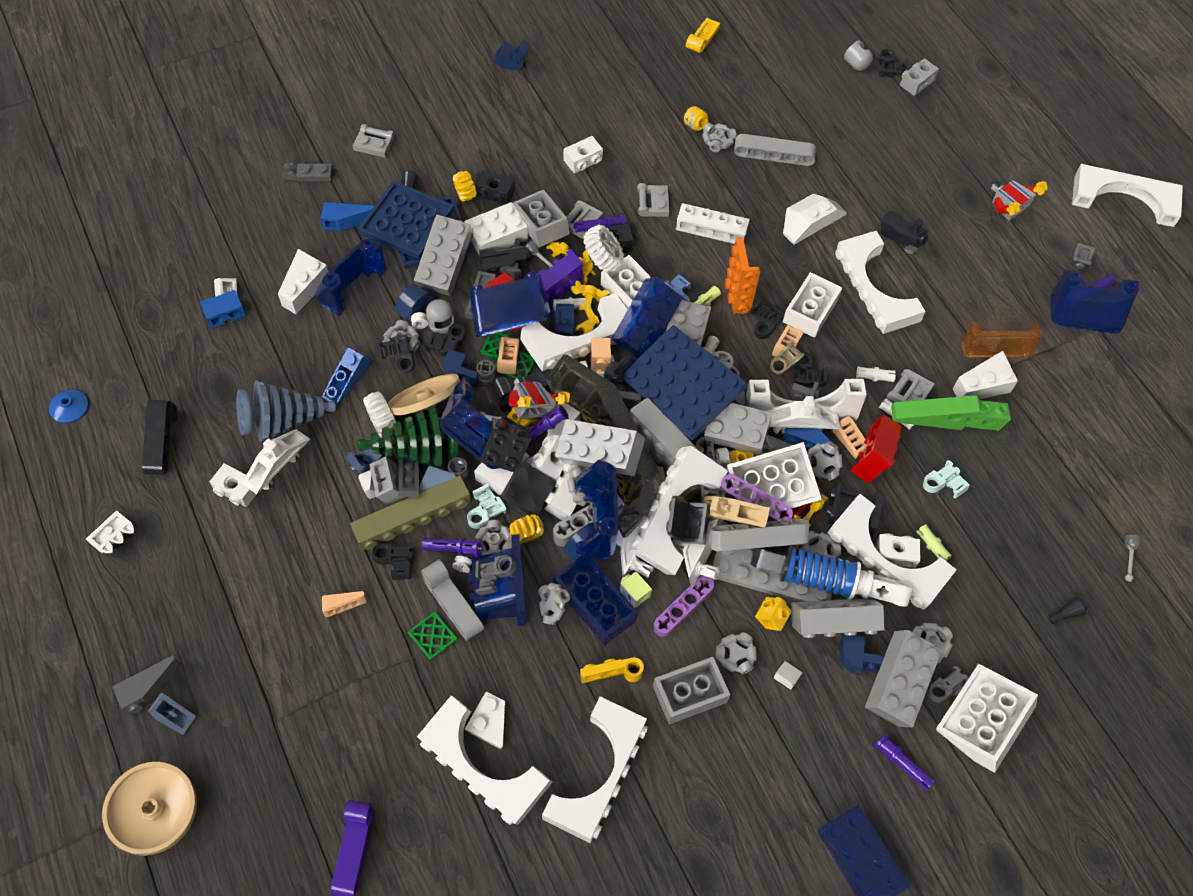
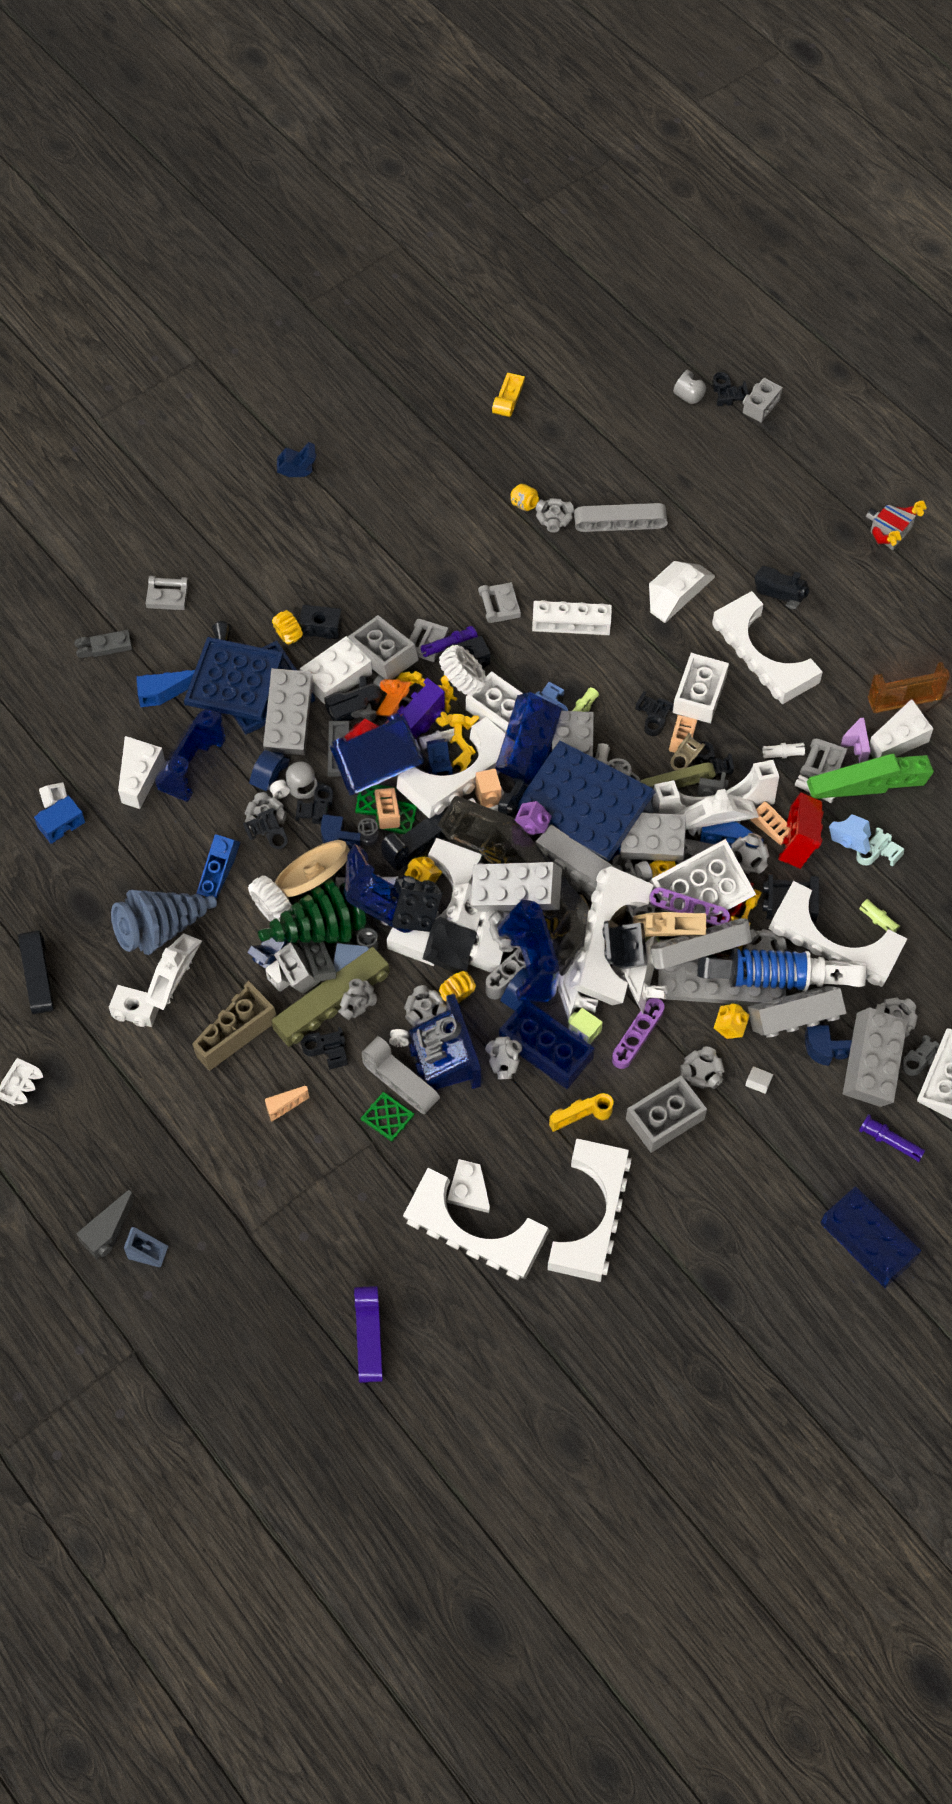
camera: 10 degrees left, 0 degrees up
tan dish [102,762,197,855] -> none
dark purple pin [422,537,483,557] -> none
light aqua piece [467,484,507,529] -> none
torso [509,377,570,419] -> none
dark purple pin [528,405,569,441] -> none
white brick [564,136,603,173] -> none
orange bracket [725,237,760,314] -> none
white brick [875,533,920,569] -> none
none -> dark tan wedge [192,981,277,1071]
none -> light grey piece [338,979,377,1020]
none -> orange hinge [376,679,411,716]
none -> medium lavender brick [515,801,552,835]
none -> olive beam [639,763,716,789]
none -> light blue brick [829,814,871,855]
none -> lavender slope [841,718,871,763]

